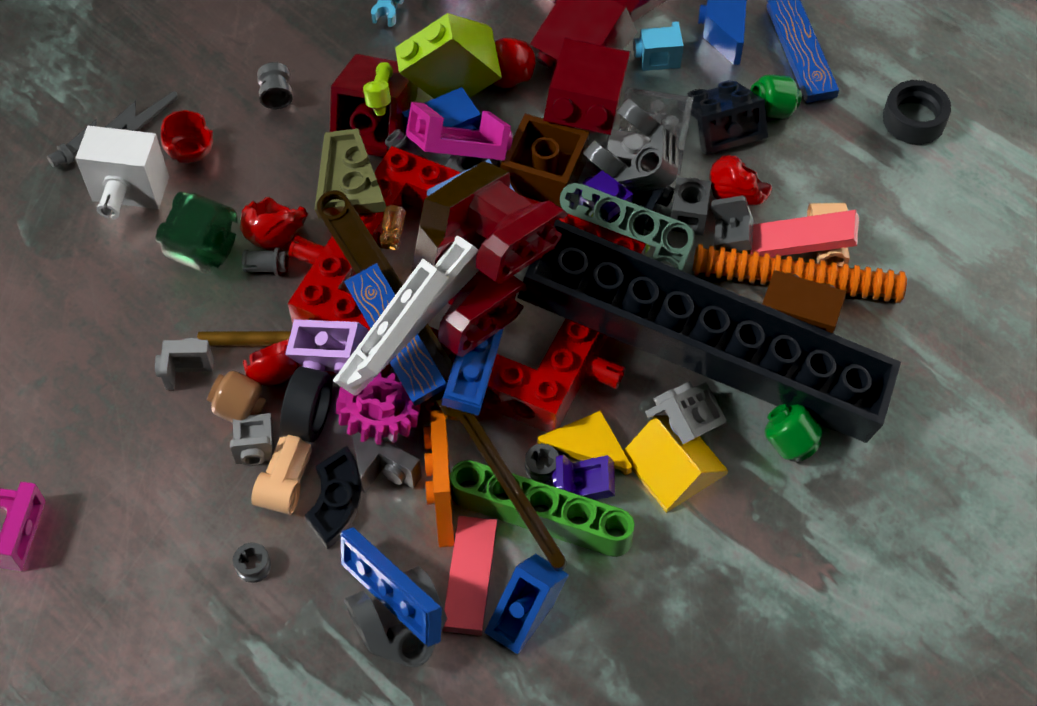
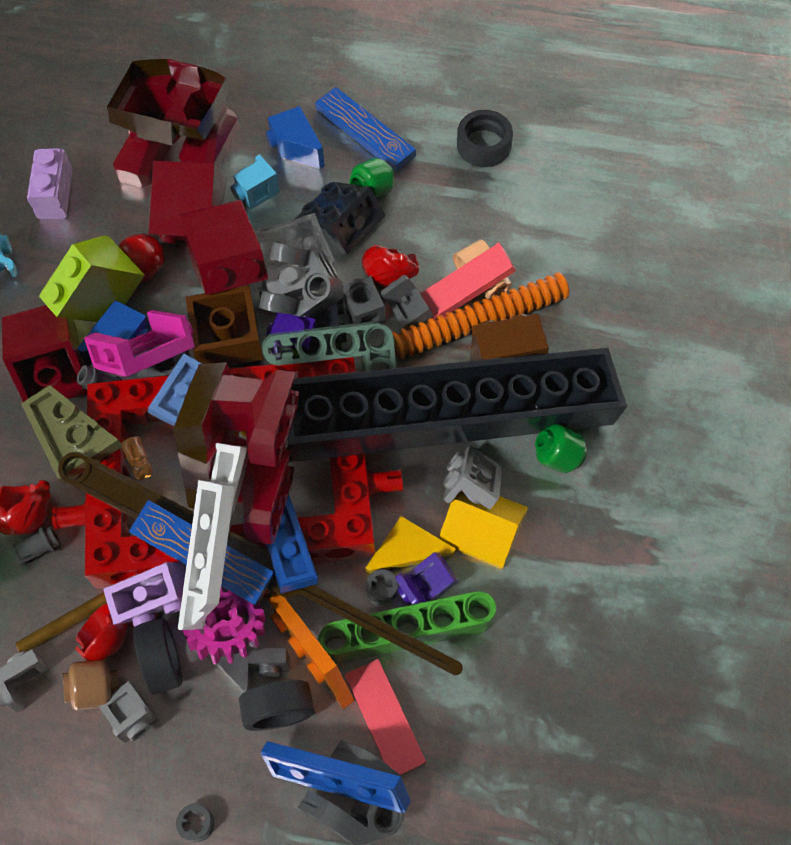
camera: 30 degrees left, 5 degrees up
light nougat piece [251,435,312,515] -> none
black tile [304,446,361,549] -> none
lime piece [363,62,393,116] -> none
blue slope [484,554,569,654] -> none
none -> black tyre [239,680,315,731]

